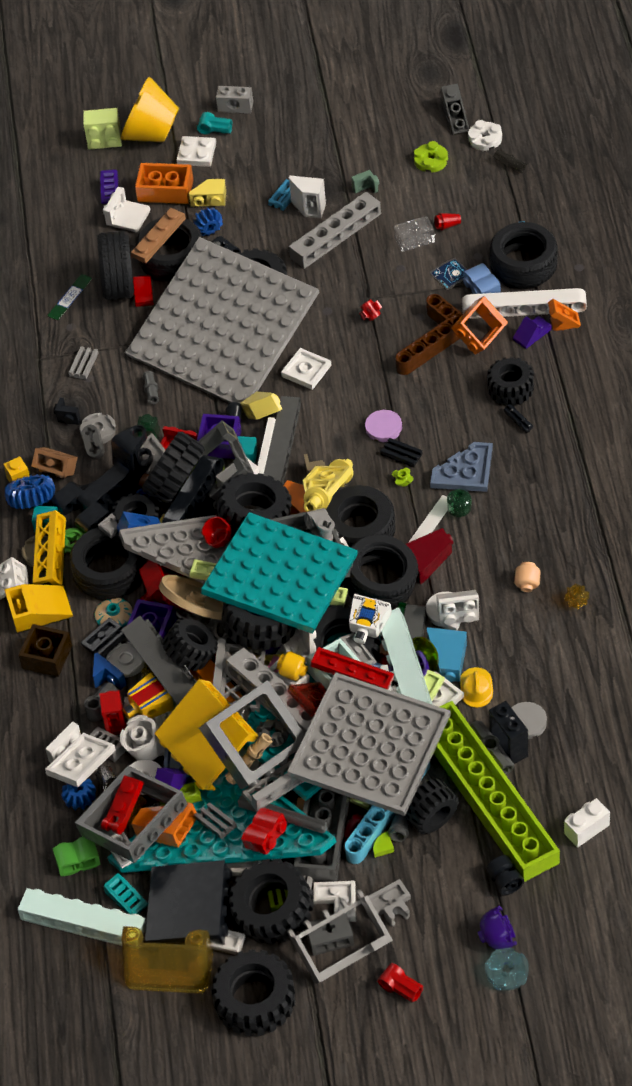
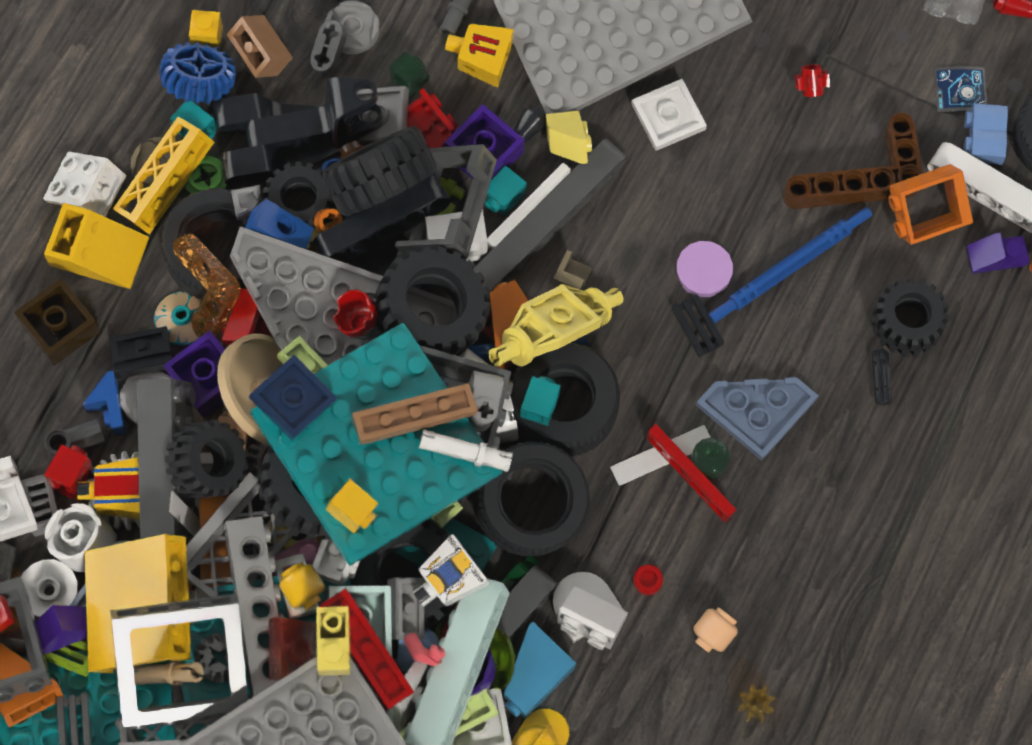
camera: 25 degrees right, 20 degrees up
lime plate [392,468,413,487] -> none
dark red slope [406,528,454,584] -> none
none -> clear orange beam [173,233,241,338]
none -> dark blue plate [249,355,337,441]
none -> orange bush [313,209,343,233]
none -> light yellow slope [317,606,351,676]
none -> yellow brick [326,479,379,533]
none -> medium nougat plate [351,383,478,445]
none -> coral arm [404,633,445,666]
none -> white pin [419,429,513,472]
none -> yellow torso [445,24,514,87]
none -> teal brick [520,376,560,426]
none -> red tile [633,564,663,596]
none -> red tile [646,424,736,523]
none -> blue axle [709,207,872,324]

